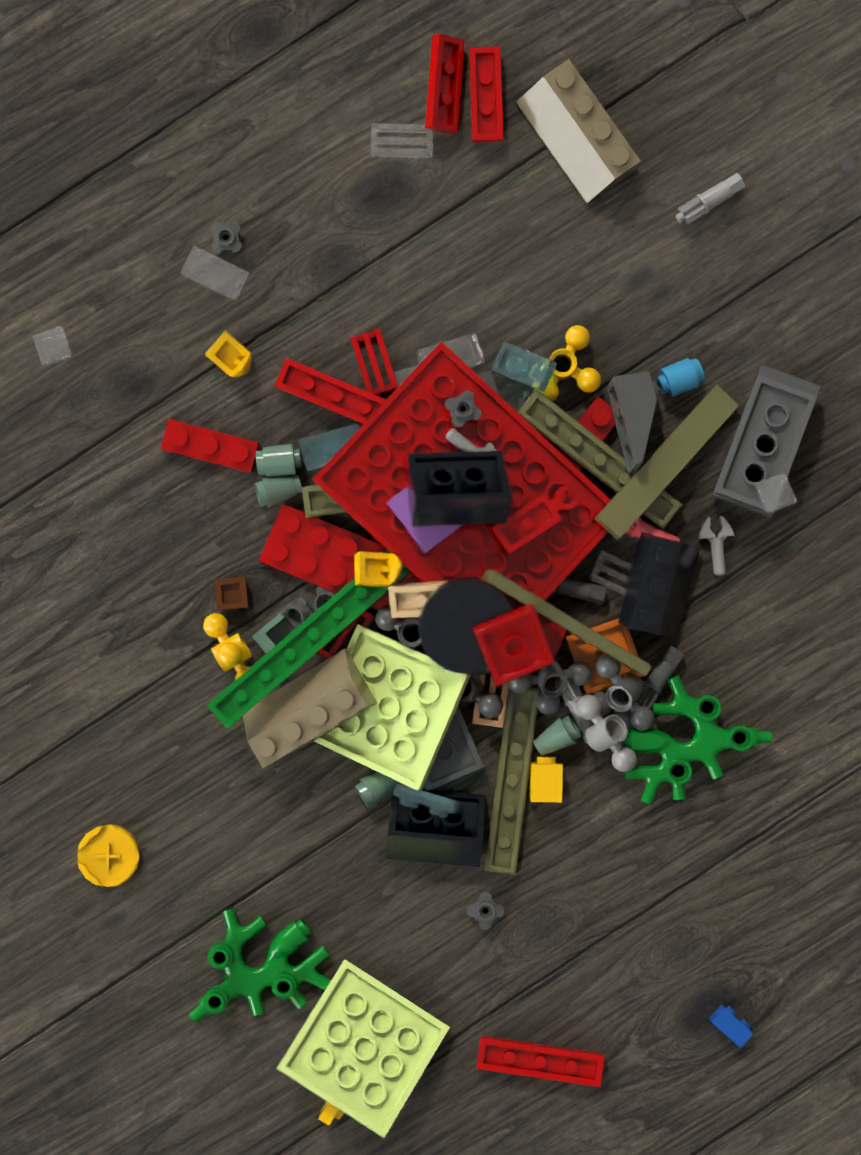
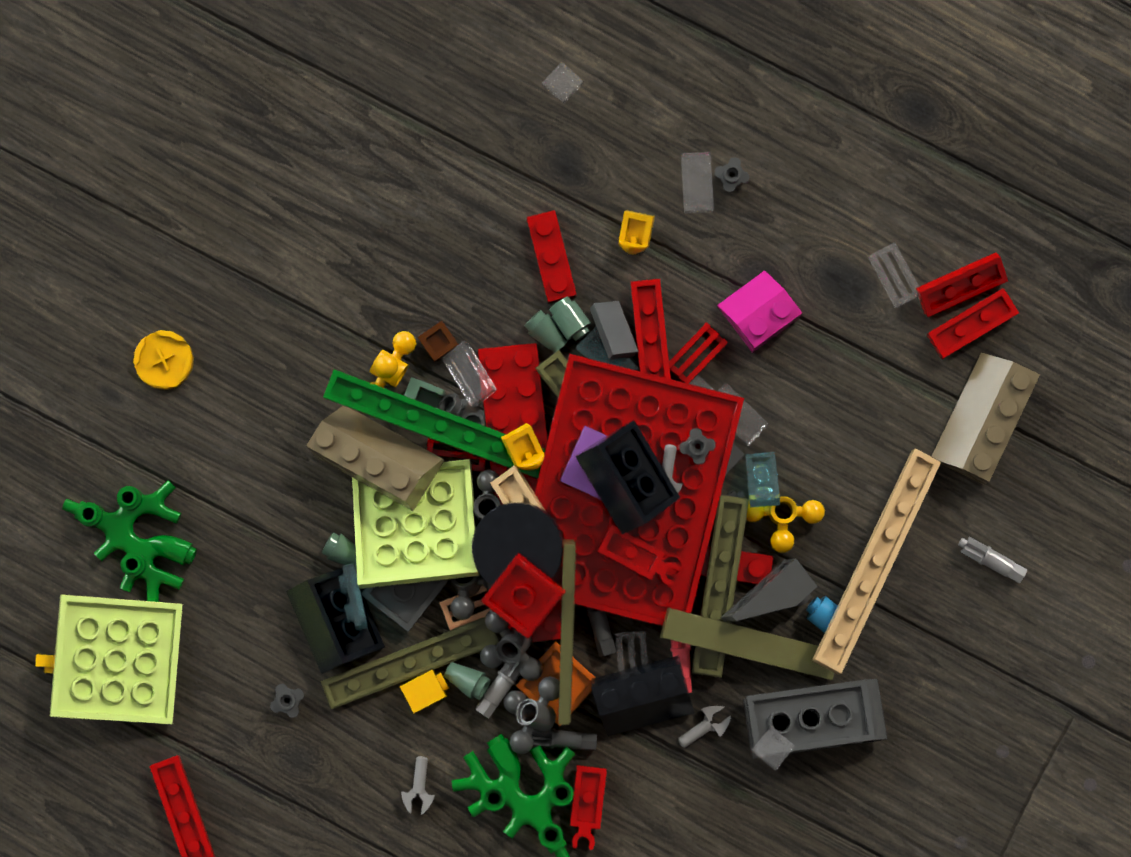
camera: 65 degrees right, 5 degrees down
light grey piece [576,695,637,772] -> none
none -> light grey bar [401,756,435,815]
none -> clear tile [441,341,497,407]
none -> red plate [570,765,607,850]
none -> dark grey tile [590,301,639,360]
none -> dark pink slope [717,271,802,353]
none -> tan plate [812,448,941,675]

